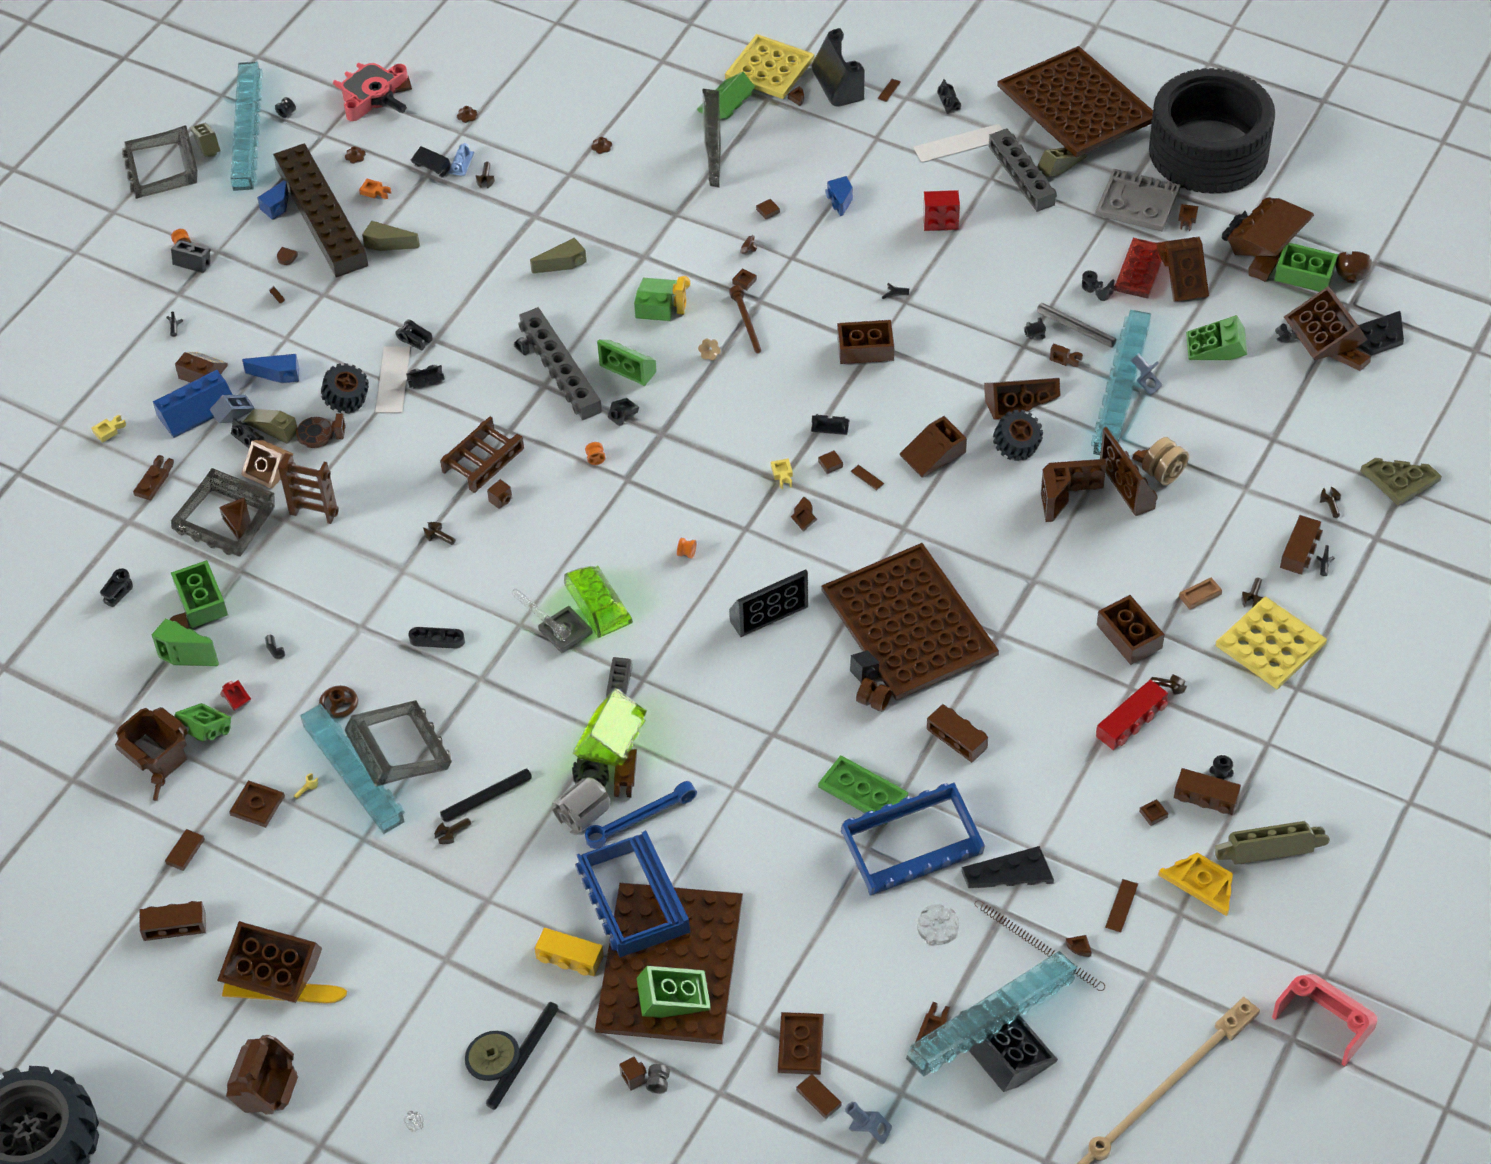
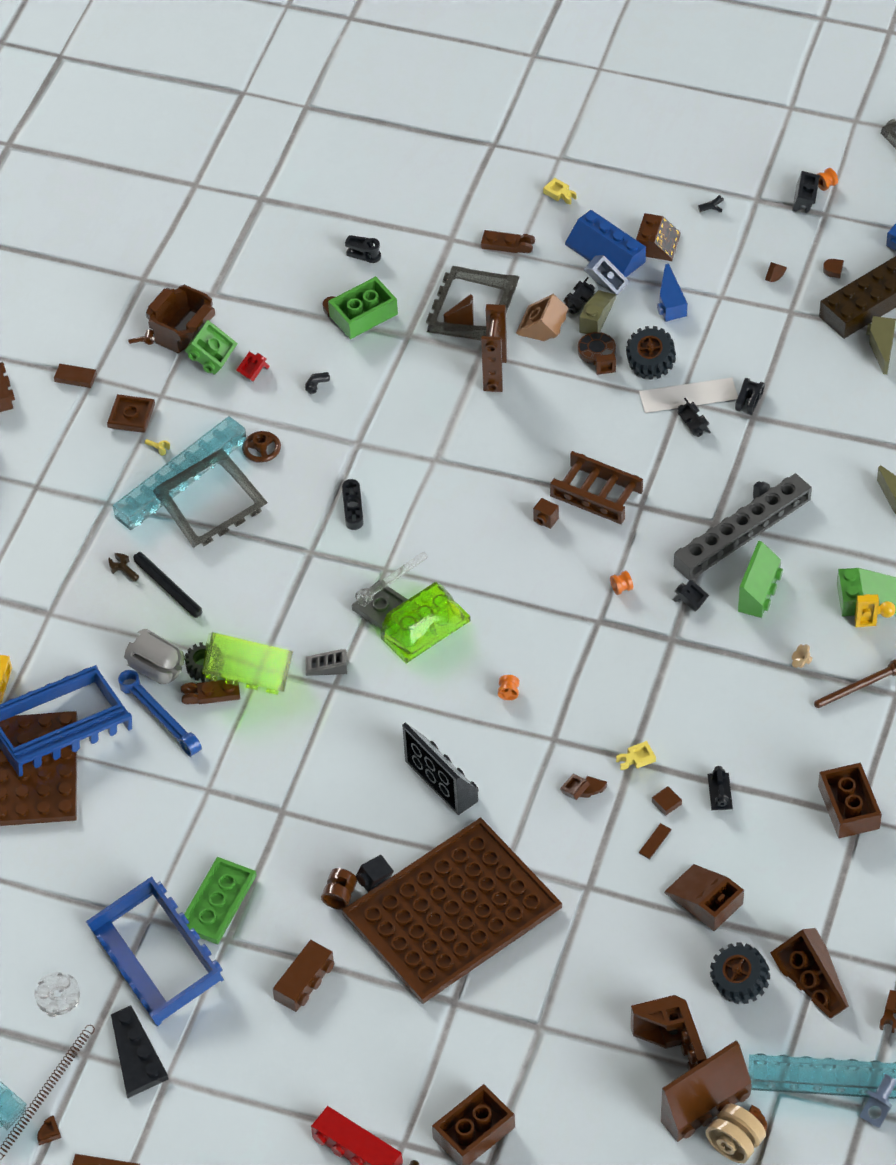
camera: 80 degrees right, 0 degrees up
bright green slope [151,618,219,666] -> none
dark brown bar [423,522,456,545] -> none

